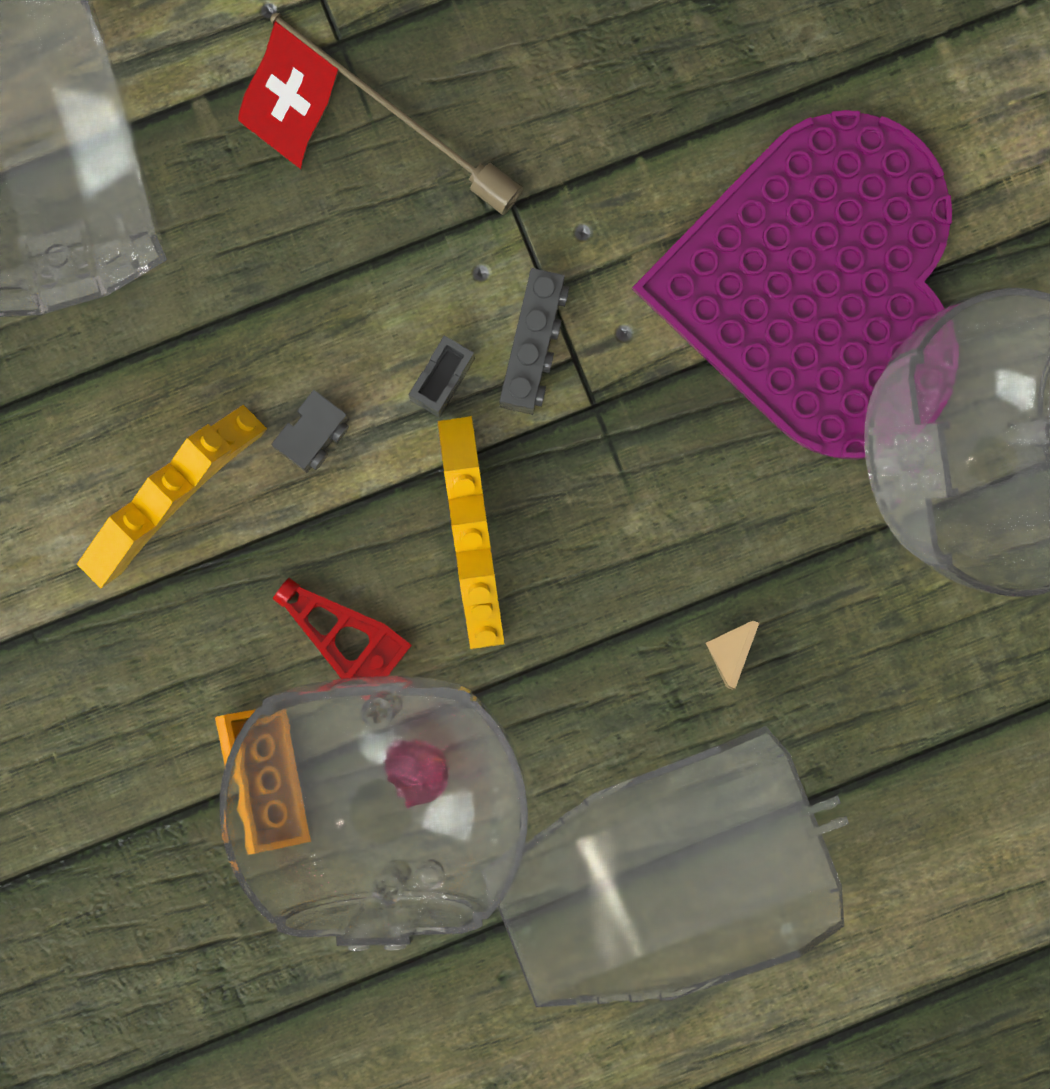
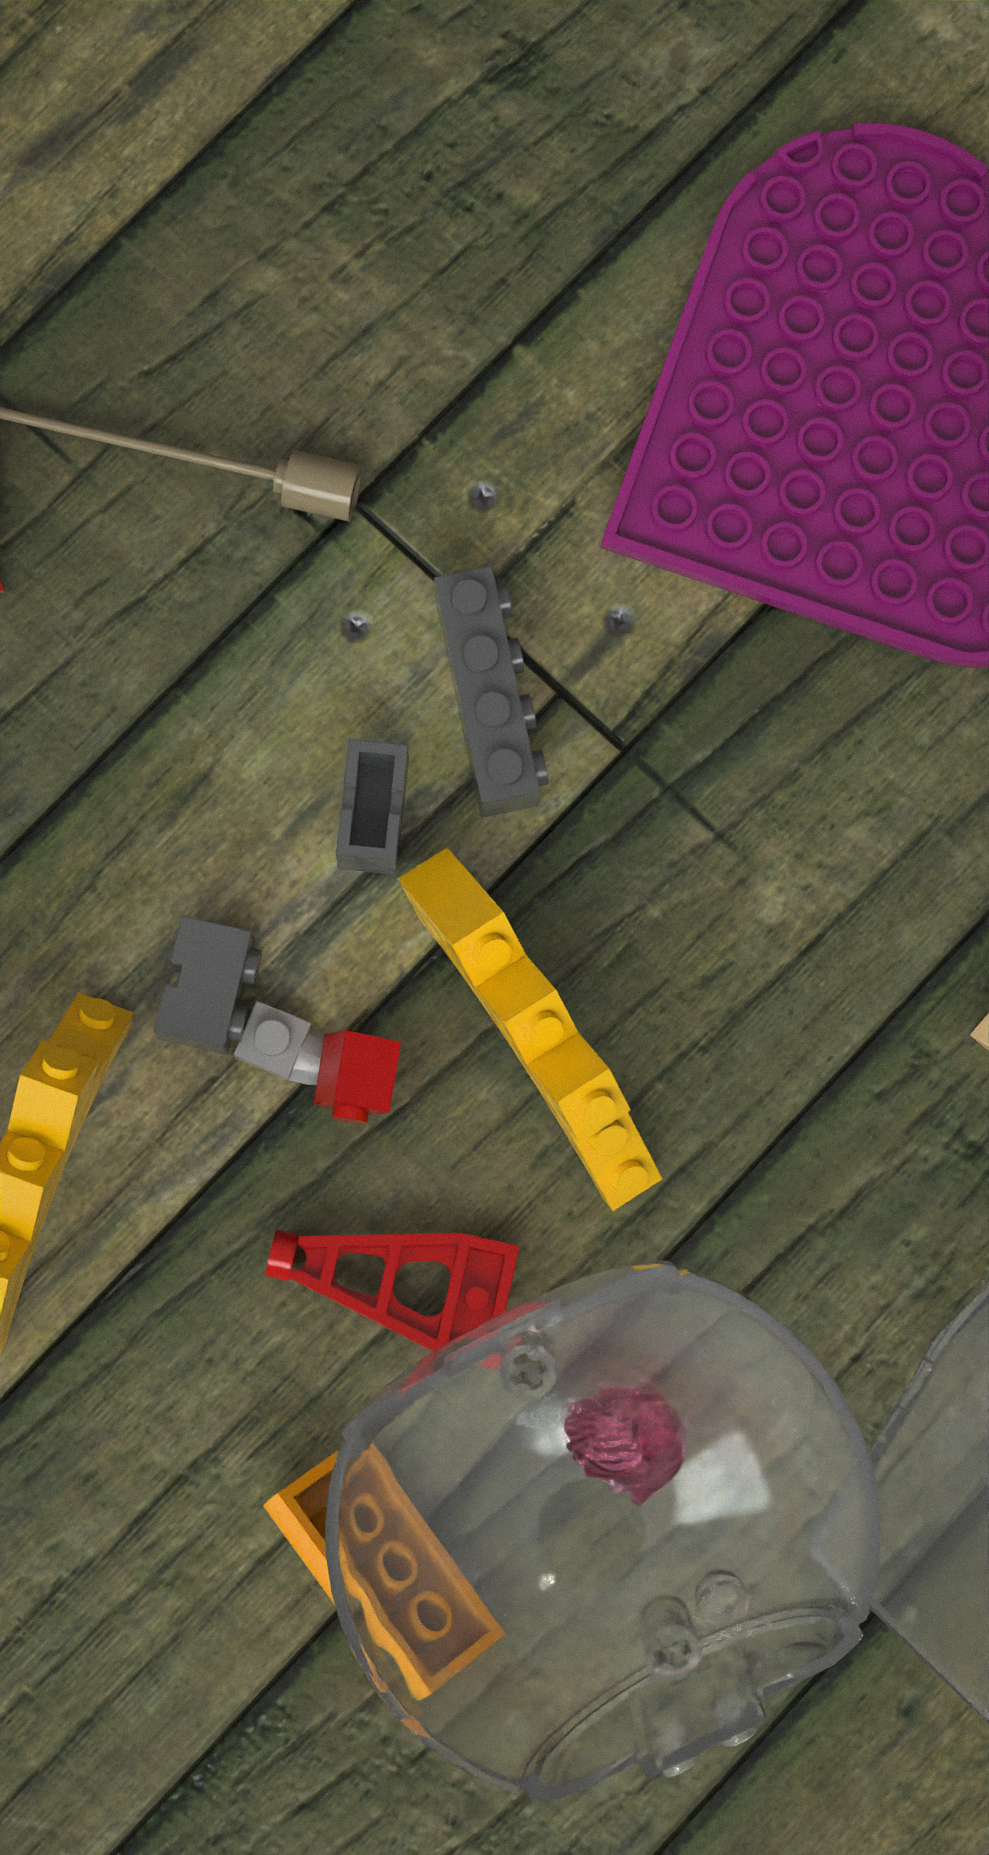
camera: 30 degrees left, 5 degrees down
none -> light grey plate [234,1001,325,1085]
none -> red brick [313,1030,401,1124]

